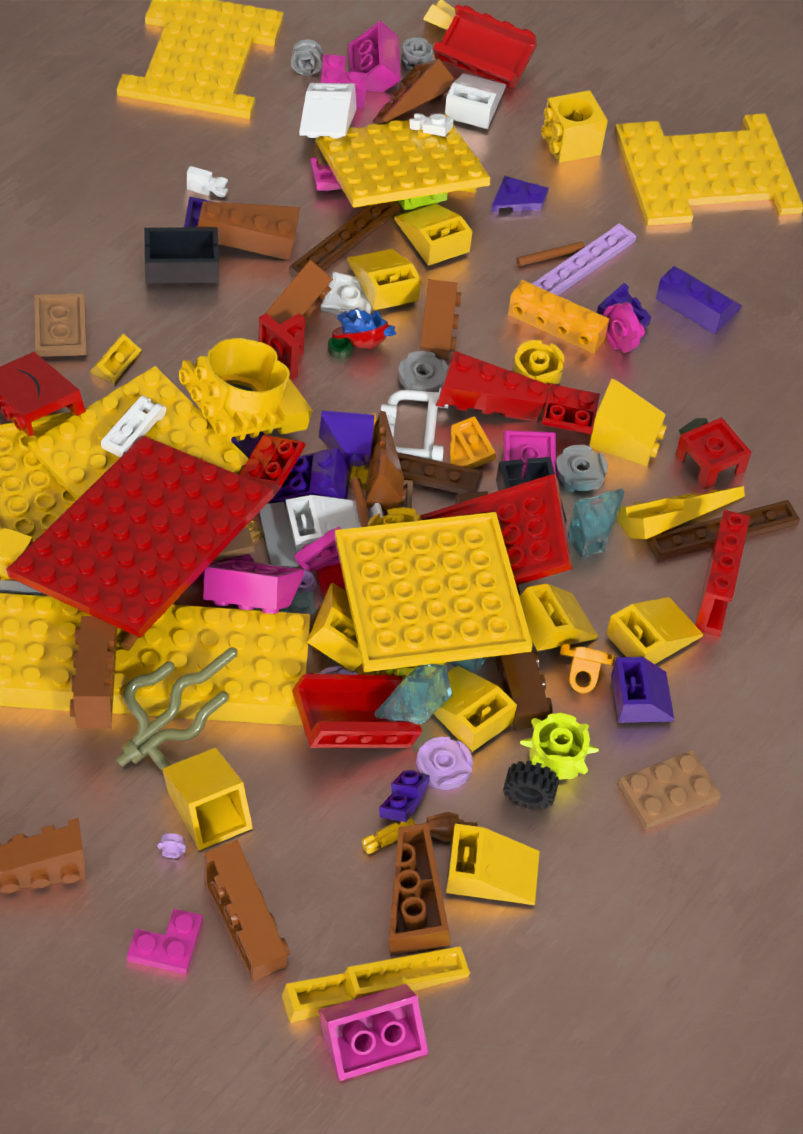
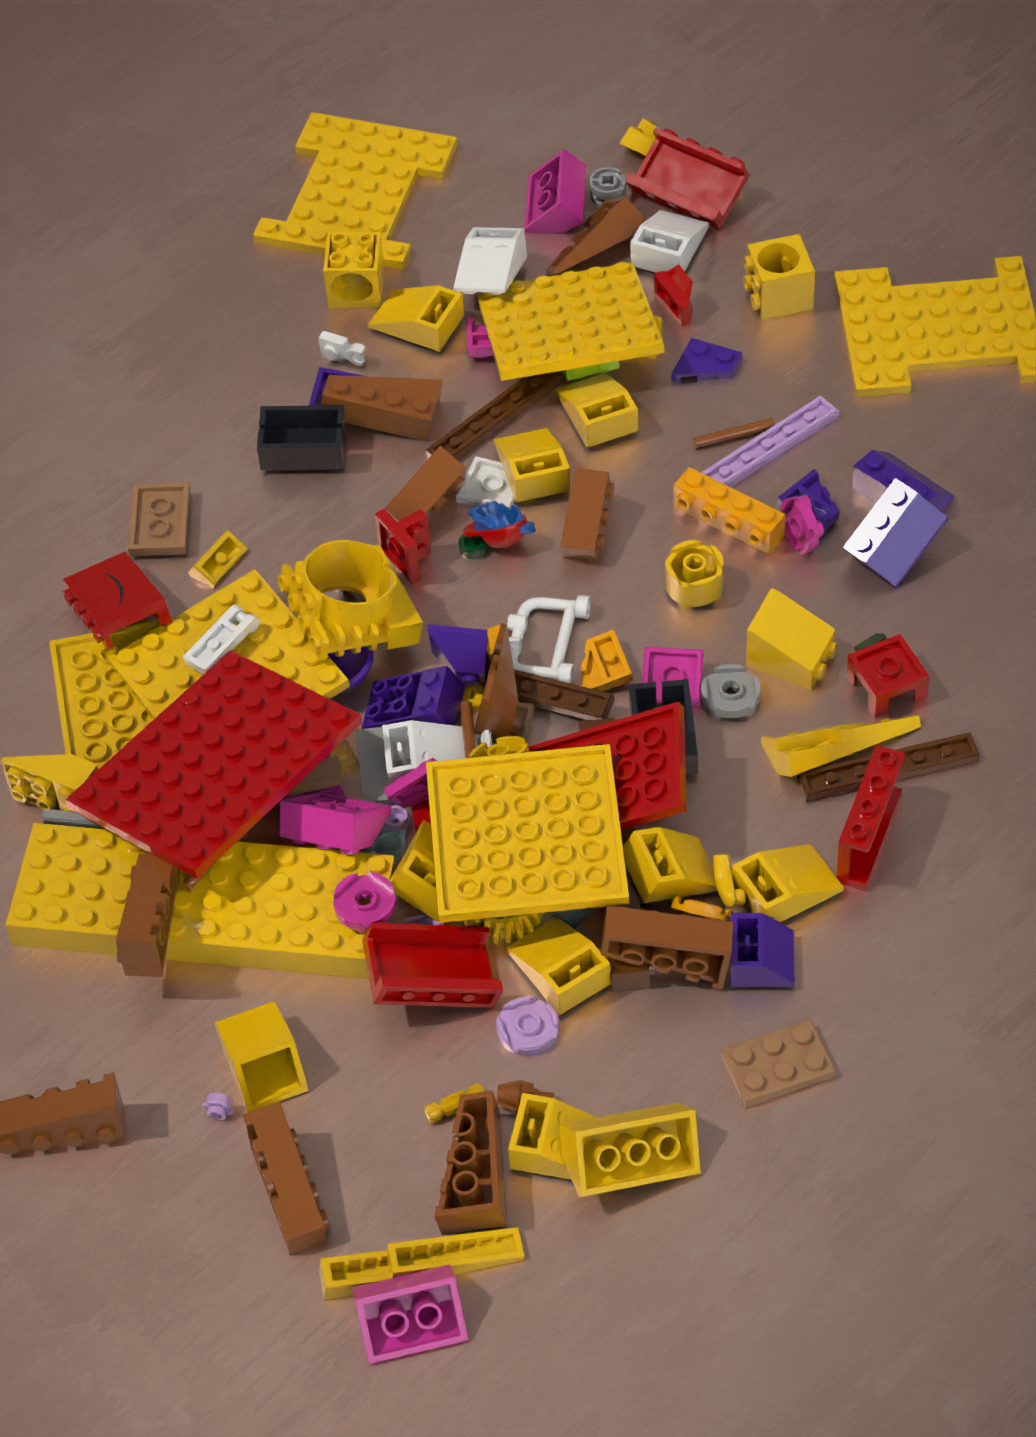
camera: 15 degrees right, 0 degrees up
olive plant [116,647,238,771] -> none
dark pink plate [127,908,203,975] -> none
red slope [239,435,306,499] -> none
light grey wheel [291,39,323,76] -> none
dark pink brick [321,54,367,109] -> none
clear light blue slope [375,664,452,724] -> none
dark purple slope [379,770,430,822] -> none
light grey plate [398,351,448,392] -> none
white plate [410,113,453,136] -> none
red wedge [436,351,550,422] -> none
black tyre [503,761,559,810] -> none
neon yellow brick [520,712,599,780] -> none
red slope [542,384,600,435] -> none
clear light blue slope [568,489,625,559] -> none
none -> yellow brick [323,232,385,309]
none -> dark pink plate [333,872,397,934]
none -> yellow slope [368,285,464,352]
none -> yellow slope [559,1102,701,1197]
none -> dark orange wedge [601,905,733,990]
none -> red slope [654,265,693,326]
none -> yellow arm [714,854,745,908]
none -> slope [843,478,949,588]

